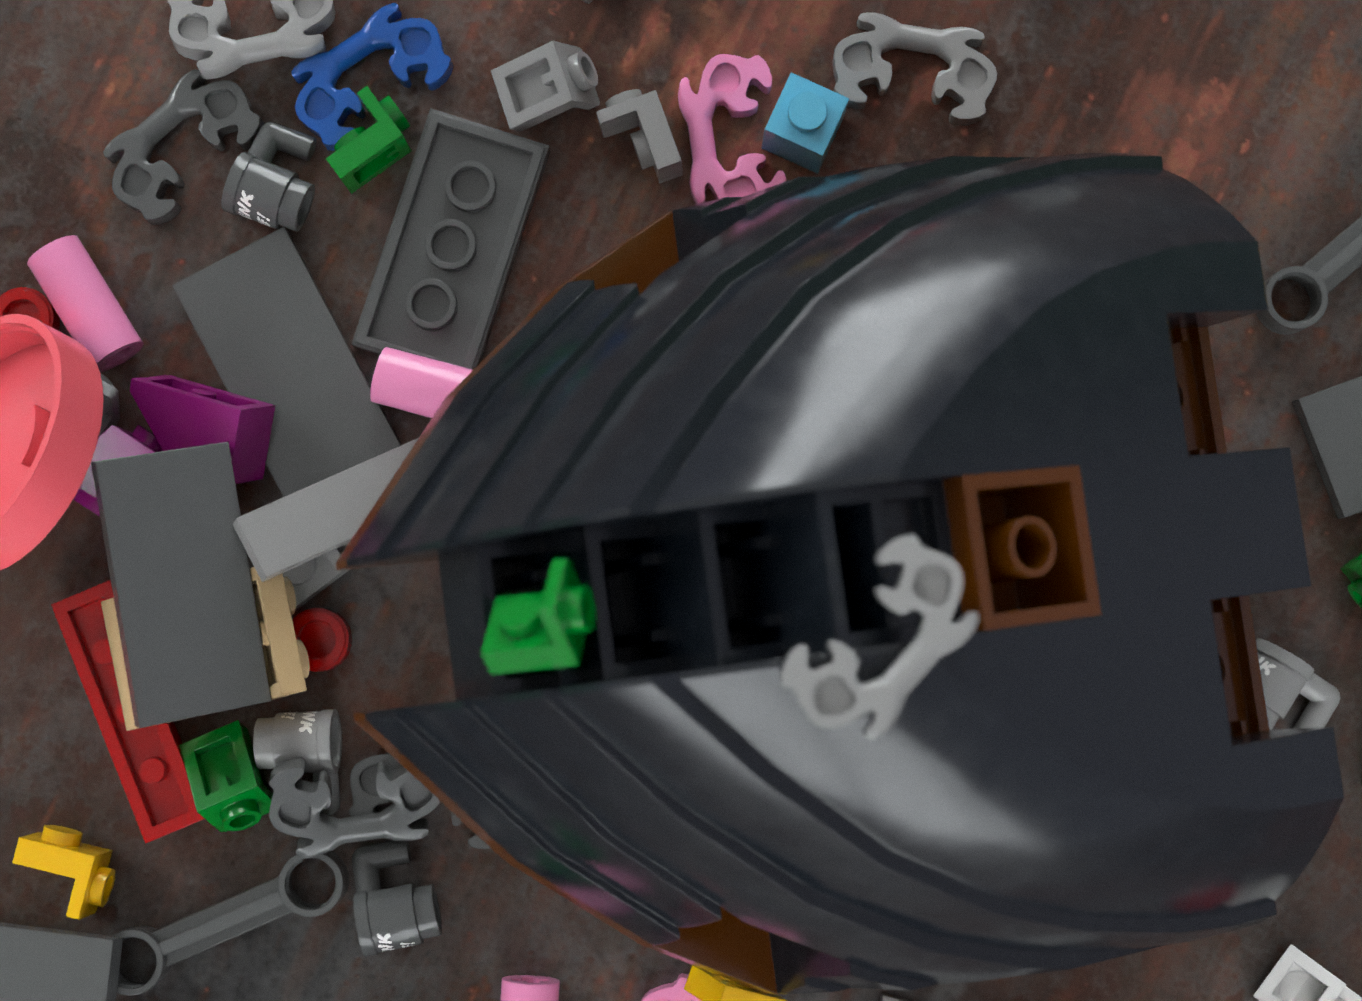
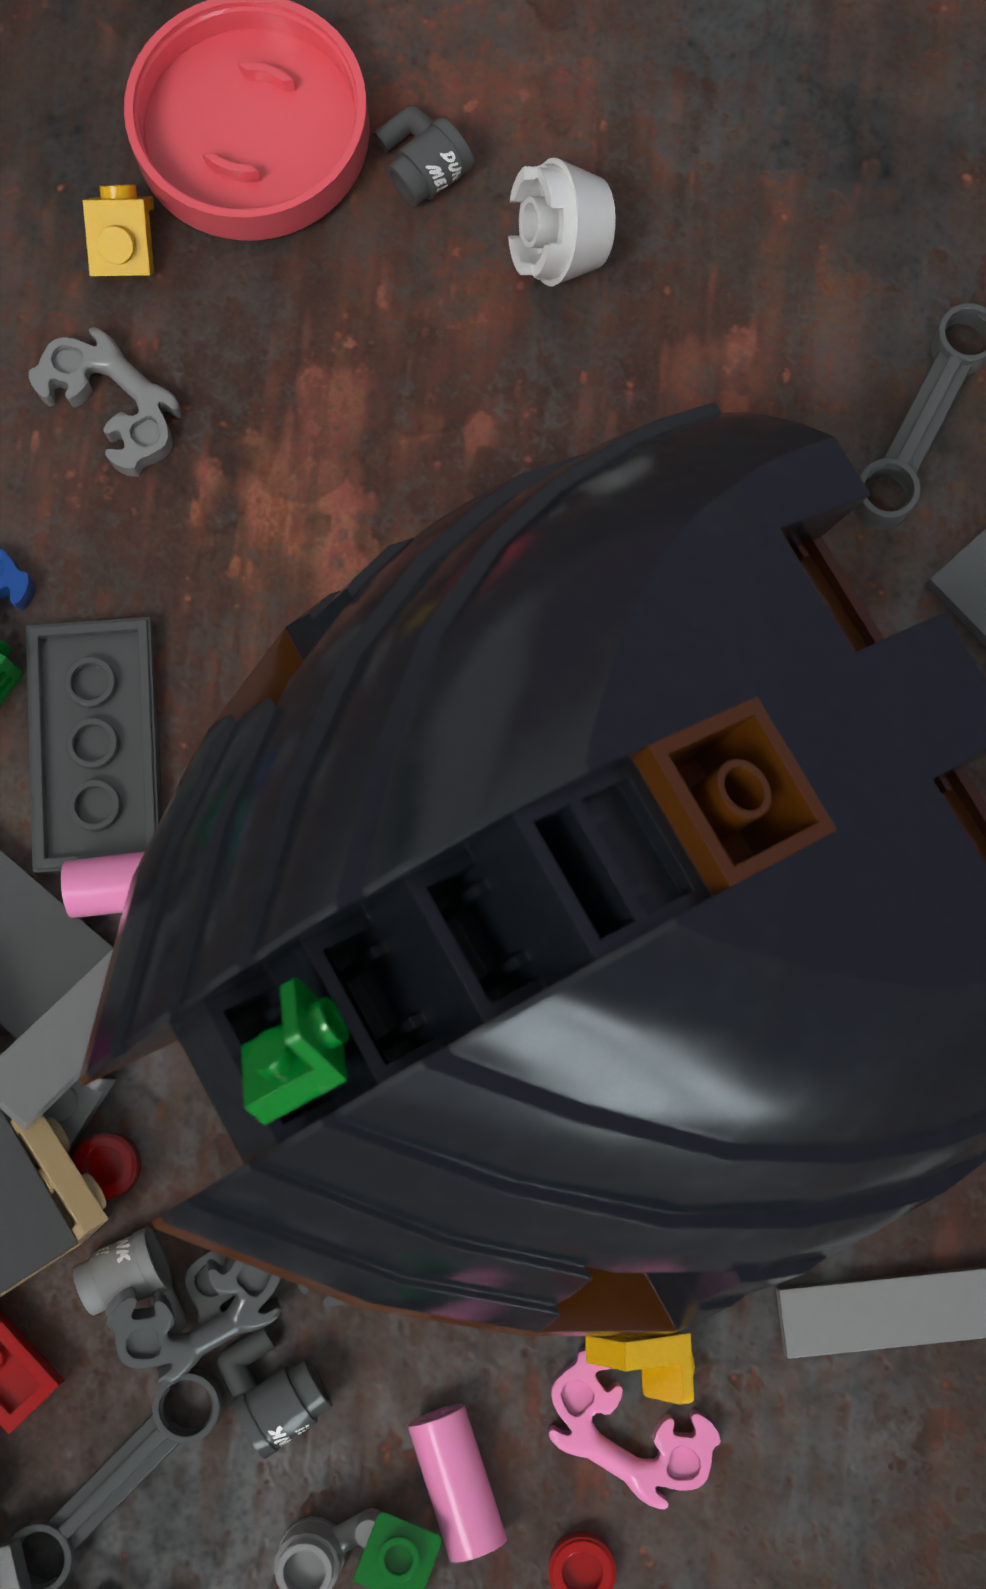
camera: 20 degrees left, 5 degrees down
green bracket [179,720,272,832] -> none
light grey bracket [491,41,600,131] -> none
light grey bracket [596,89,683,183] -> none
bright pink helmet [678,54,786,204] -> none
medium azure brick [762,72,849,174] -> none
light grey helmet [780,535,979,739] -> none
light grey helmet [832,12,997,125] -> none

